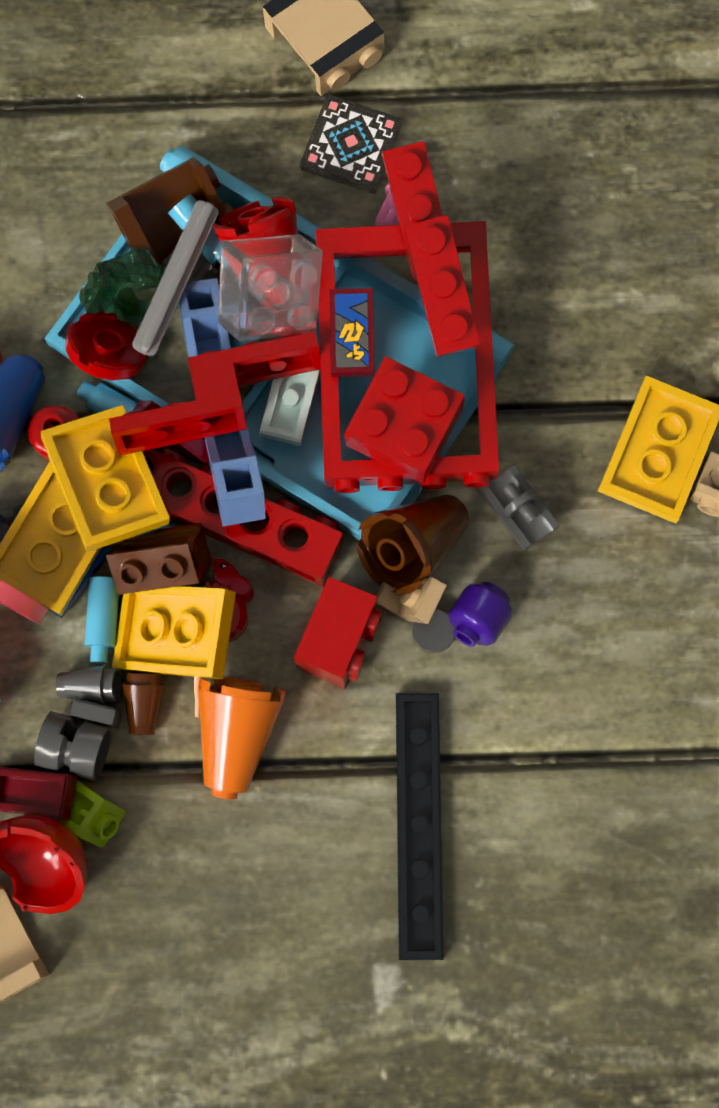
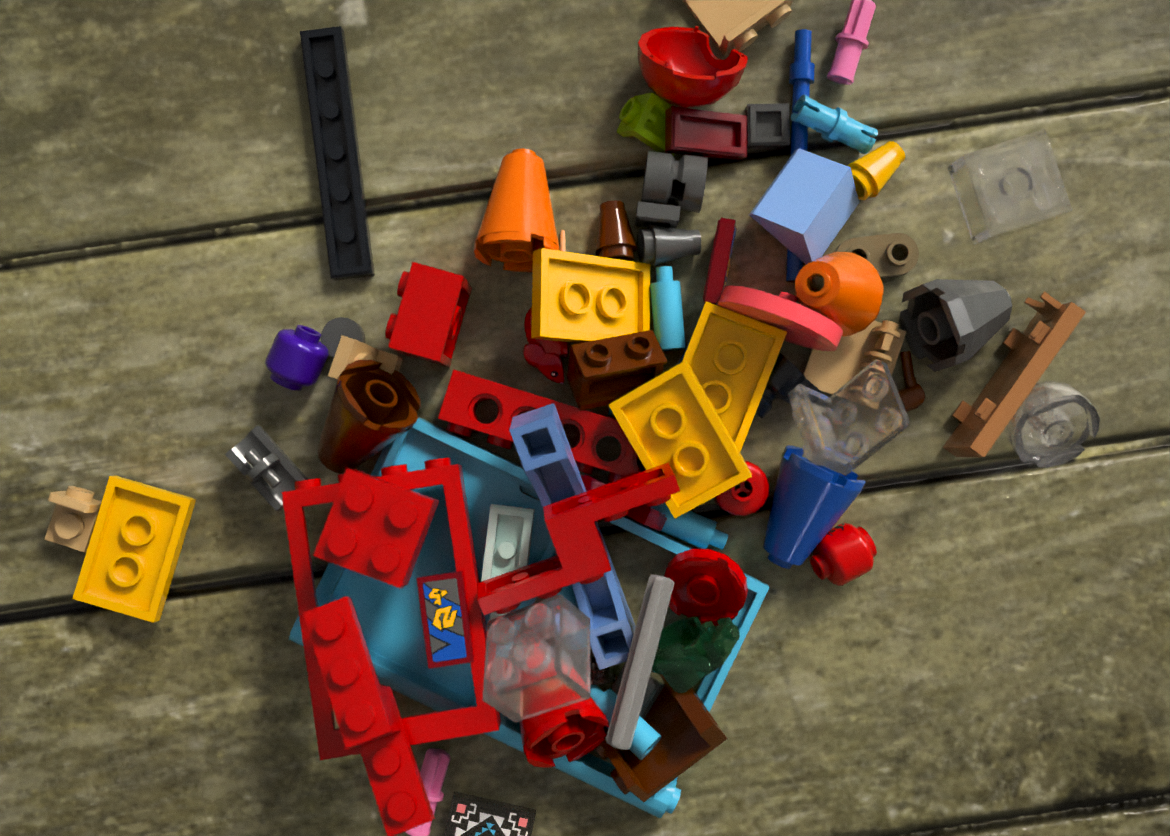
camera: 170 degrees right, 10 degrees up
none -> dark red tile [703,218,737,306]

